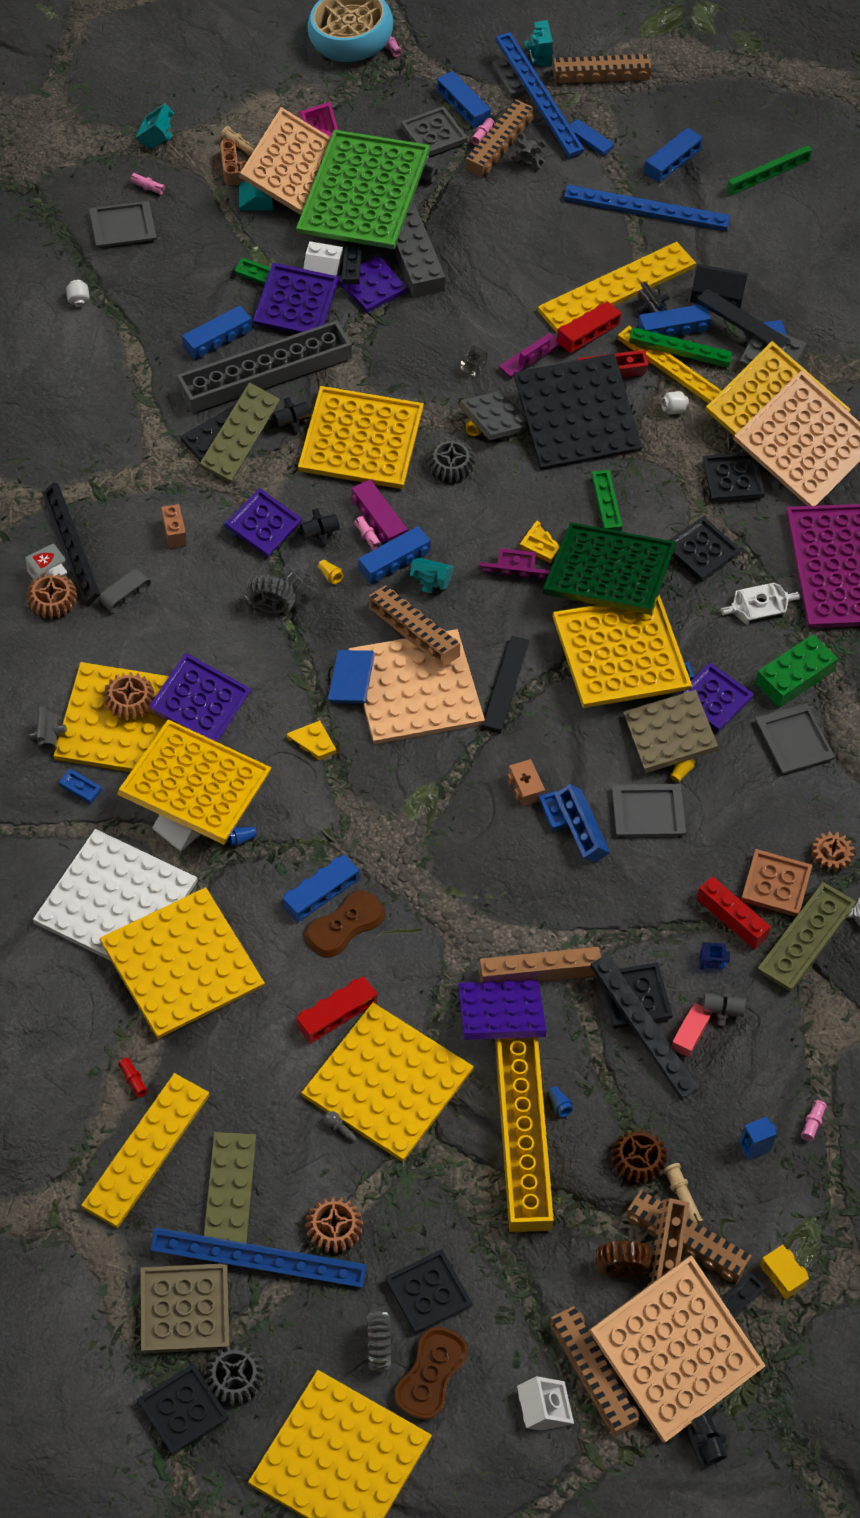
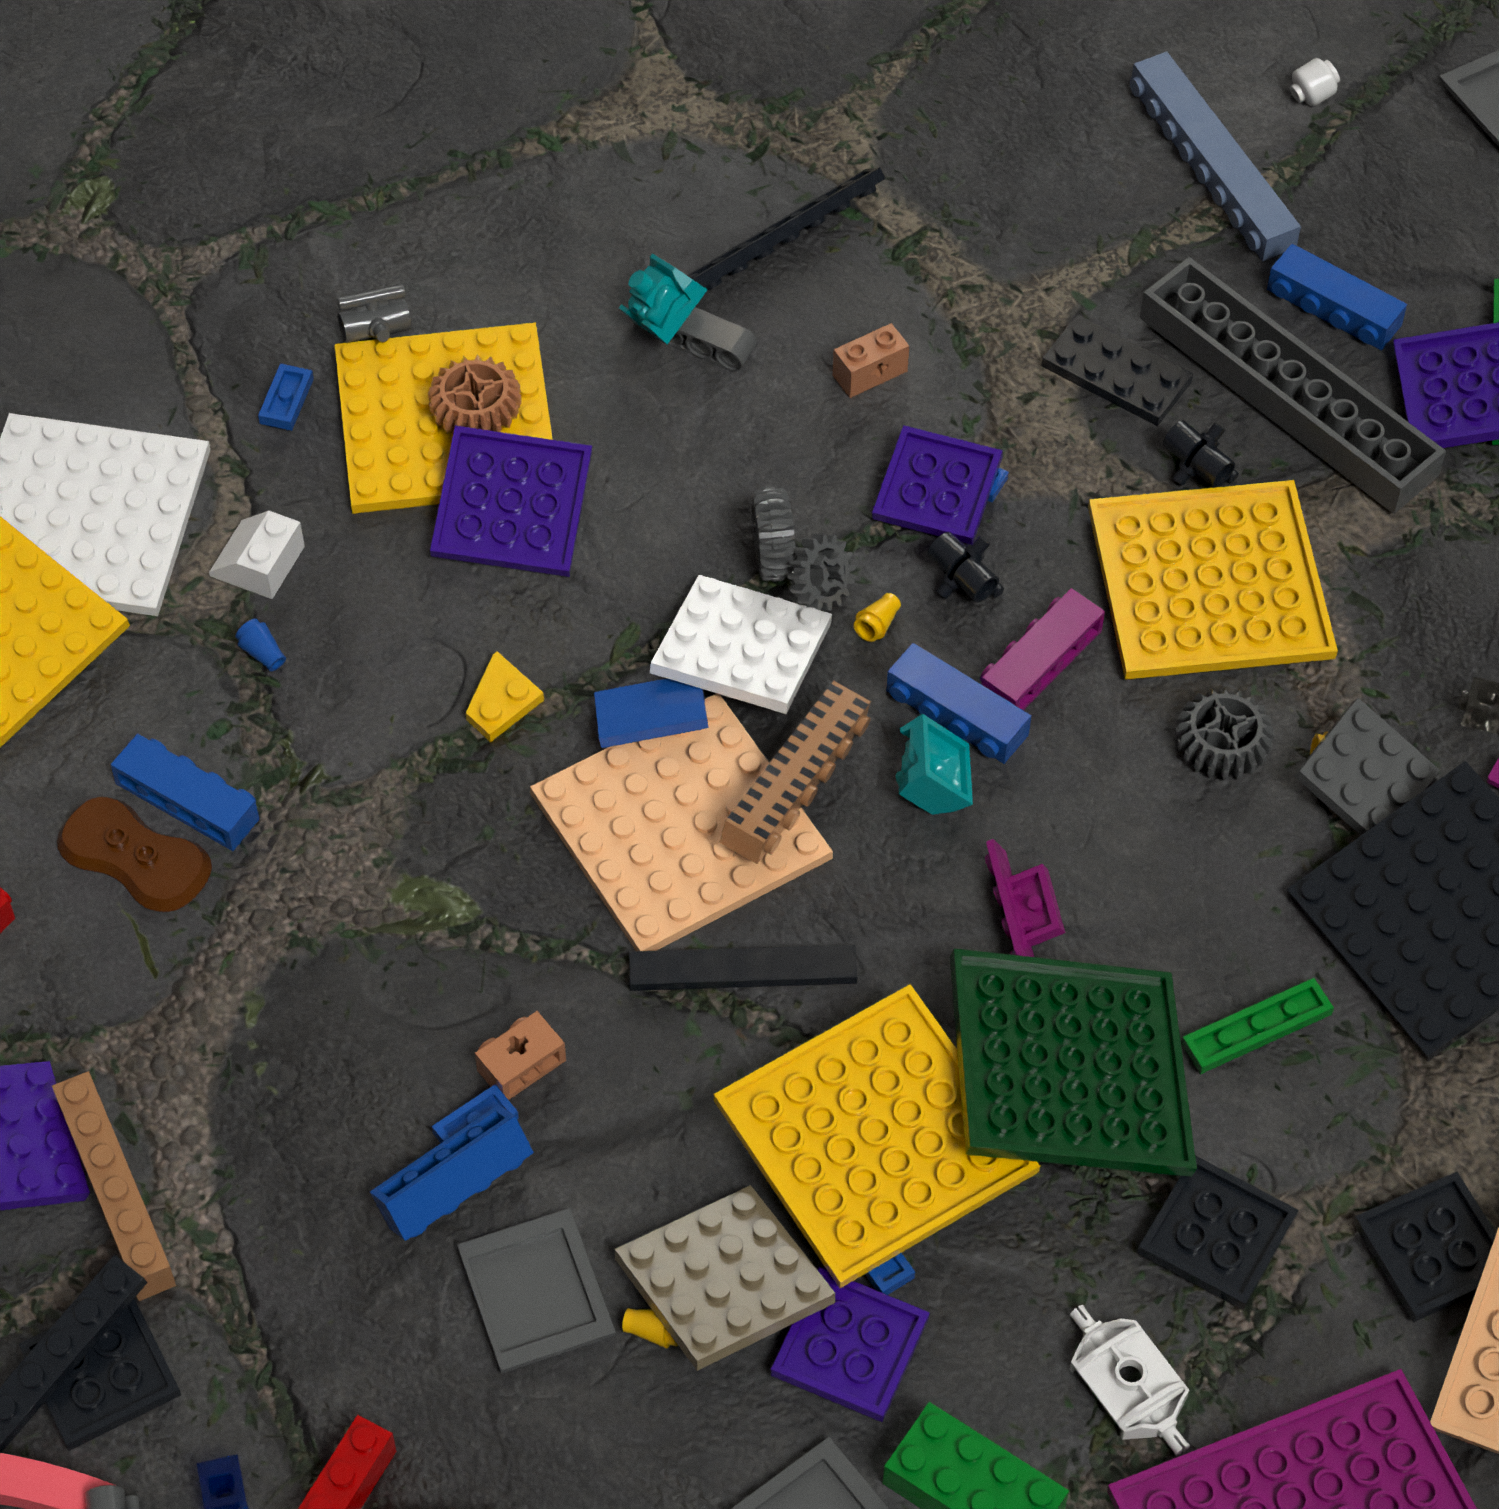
camera: 75 degrees right, 0 degrees up
piece [25,544,67,581] -> none
nougat gear [26,572,77,619] -> none
yellow plate [117,720,271,845] -> none
olive plate [199,382,280,483] -> none
bright pink pin [354,516,382,550] -> none
yellow wing [519,521,560,563] -> none
none -> teal brick [619,253,707,345]
none -> white plate [650,575,832,714]
none -> sand blue brick [1130,51,1301,262]

